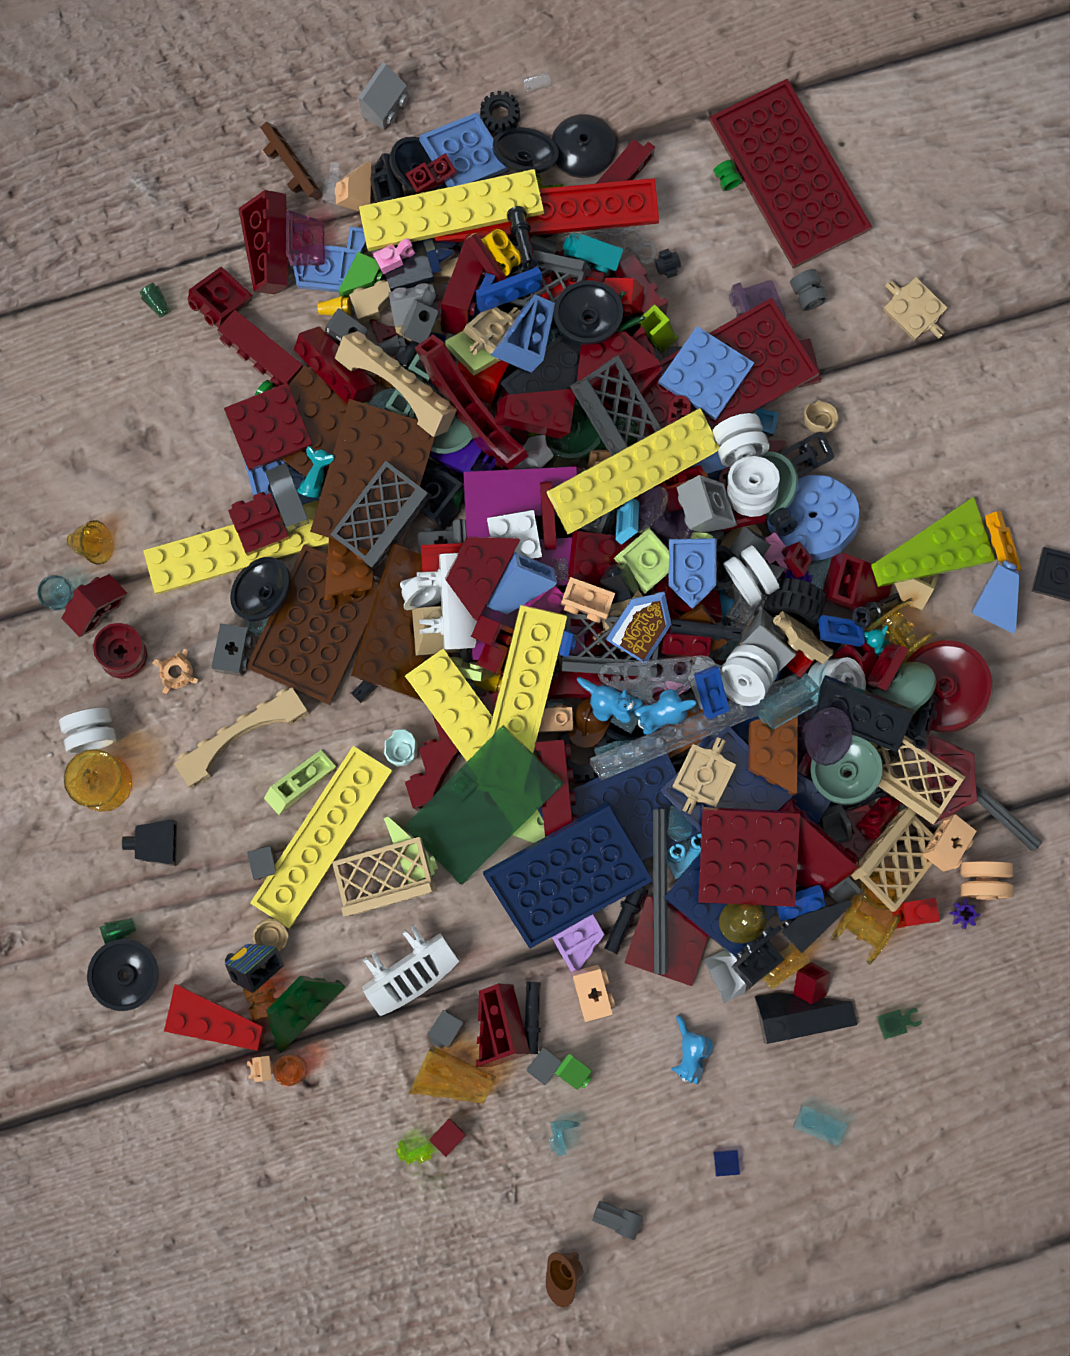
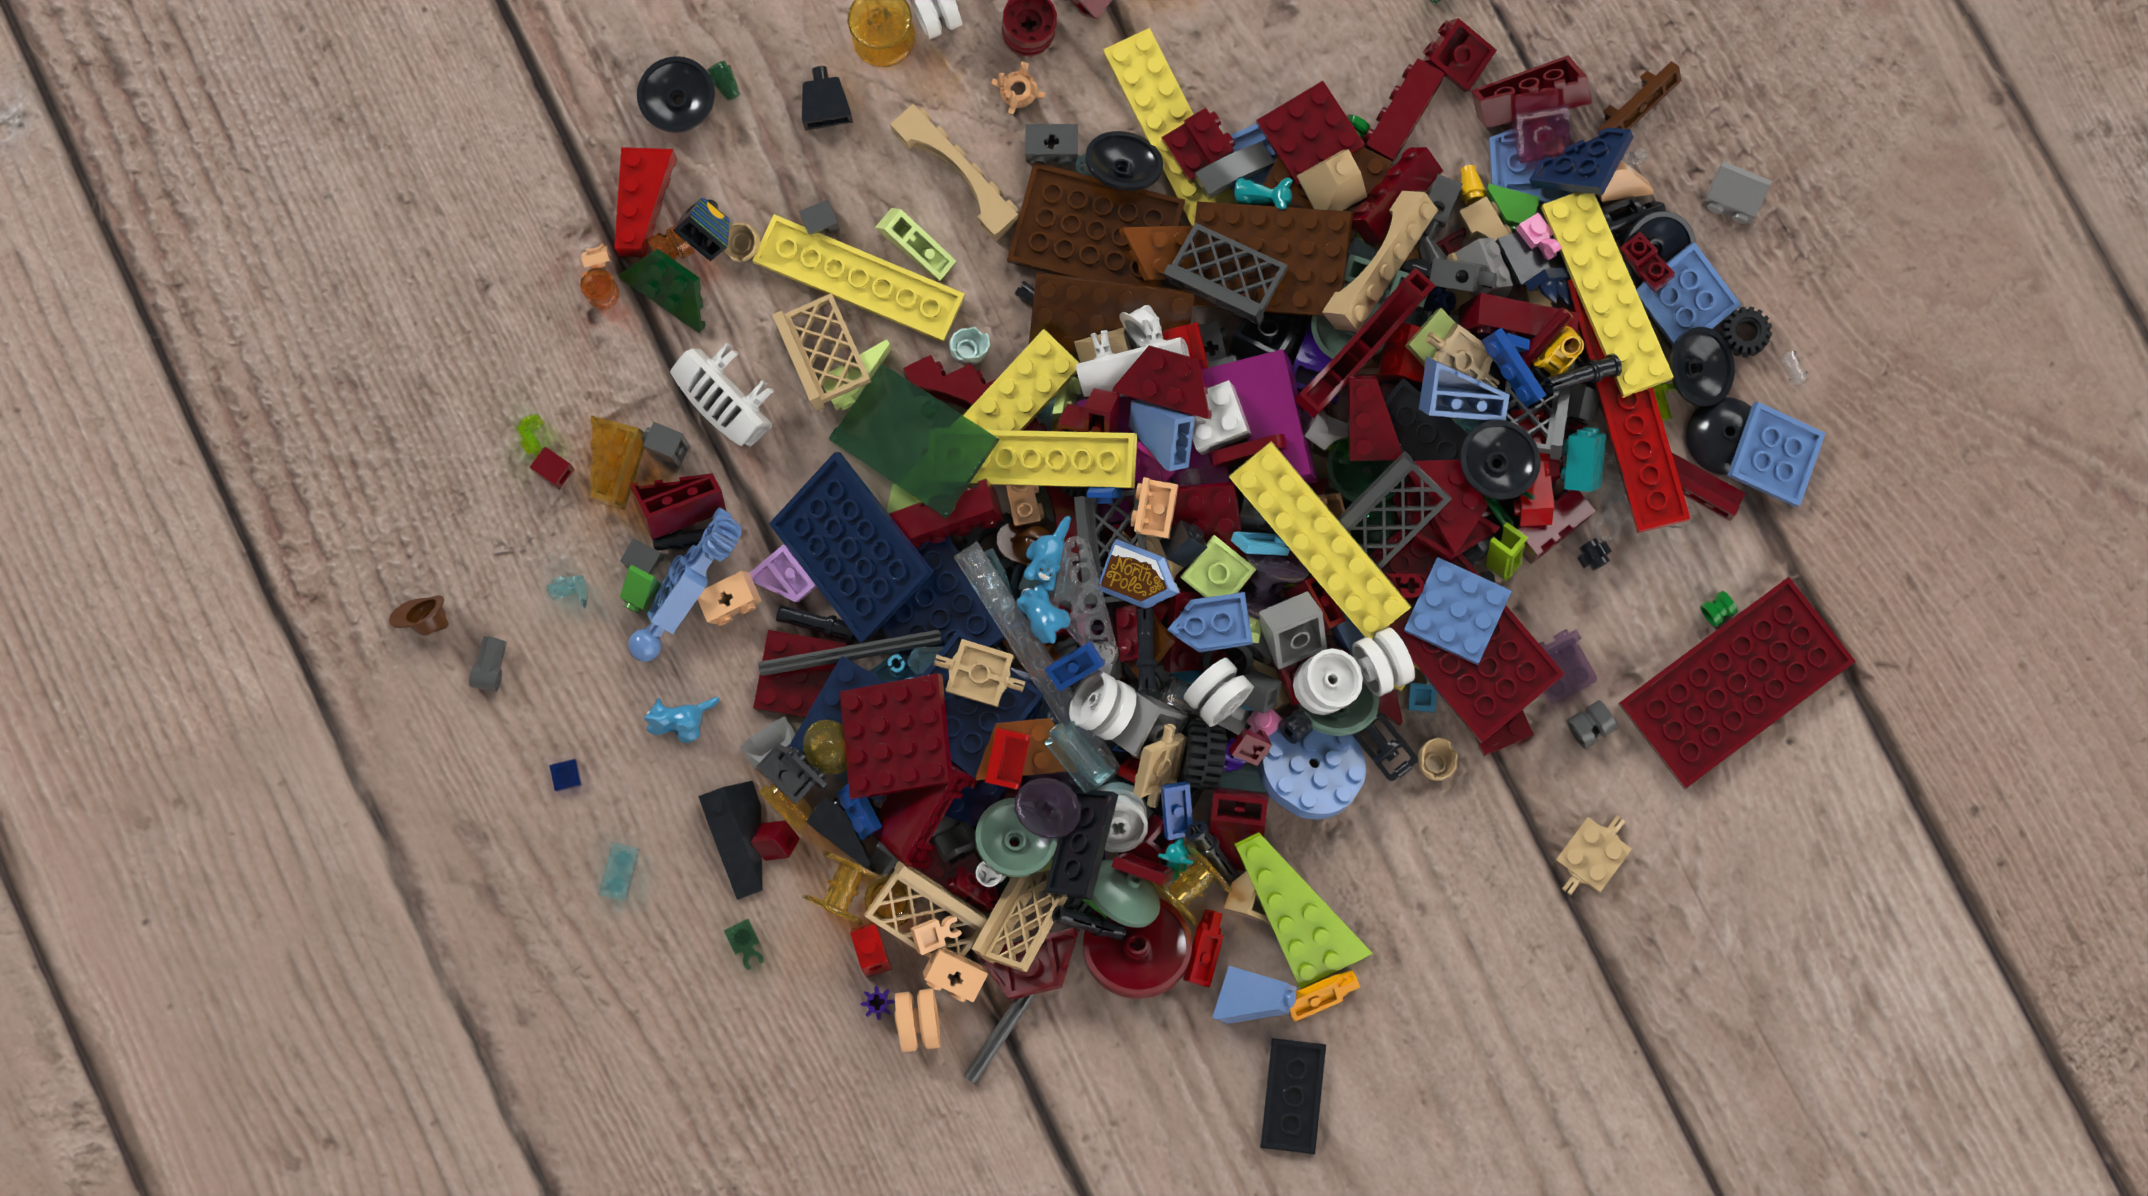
camera: 85 degrees right, 0 degrees up
none -> medium blue arm [628,507,741,662]
none -> light nougat plate [910,916,962,955]
none -> white wheel [976,861,1006,887]
none -> red panel [985,727,1031,789]
none -> red hinge [1183,909,1224,988]
none -> tan slope [1296,149,1367,211]
none -> dark blue plate [1529,128,1633,195]
none -> medium blue plate [1727,402,1826,507]

